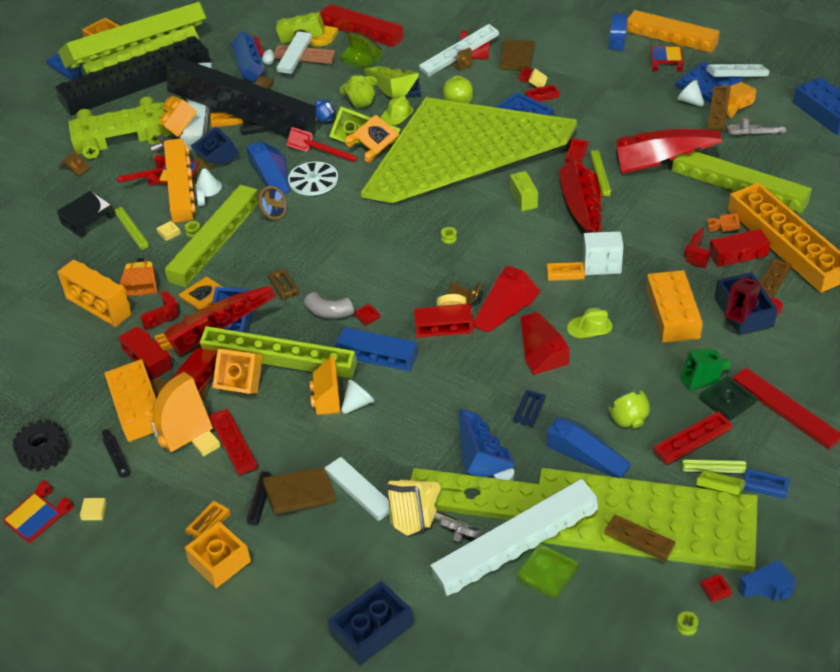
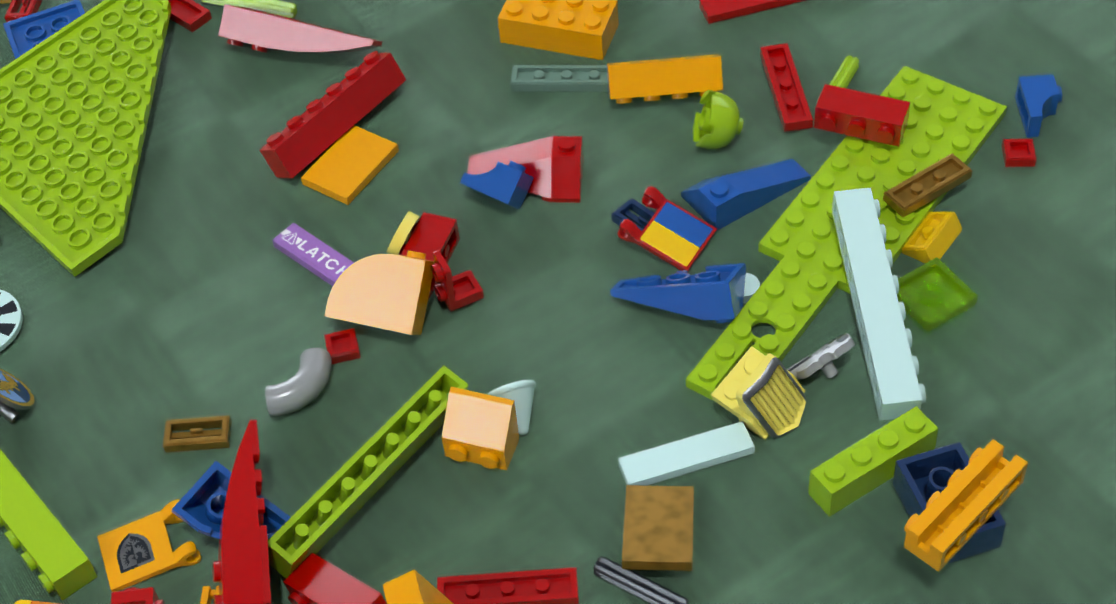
camera: 65 degrees left, 5 degrees up
light orange brick [213,349,263,394] -> none
blue brick [336,327,418,371] -> none
lime bush [441,227,457,244] -> none
pearl gold bracket [446,281,482,304] -> none
red wedge [473,265,540,333] -> none
lime brick [510,171,538,211] -> none
light orange tile [547,262,585,281] -> none
lime piece [567,308,613,339] -> none
light aqua brick [582,231,623,275] -> none
lime bush [676,611,699,636] -> none
green torso [680,349,730,391] -> none
lime tile [696,470,745,495] -> none
clear green tile [699,375,758,421] -> none
blue tile [743,469,790,499] -> none
none -> red brick [259,51,406,178]
none -> medium lavender tile [272,223,354,286]
none -> light orange tile [301,125,399,205]
none -> brick [324,250,434,335]
none -> red bracket [431,250,484,311]
none -> blue arch [460,160,534,210]
none -> sand green tile [510,65,609,92]
none -> light orange brick [607,54,723,104]
none -> flag [617,186,717,272]
none -> lime brick [808,406,939,517]
none -> red brick [814,84,910,147]
none -> yellow slope [902,211,962,266]
none -> light orange brick [904,439,1028,572]

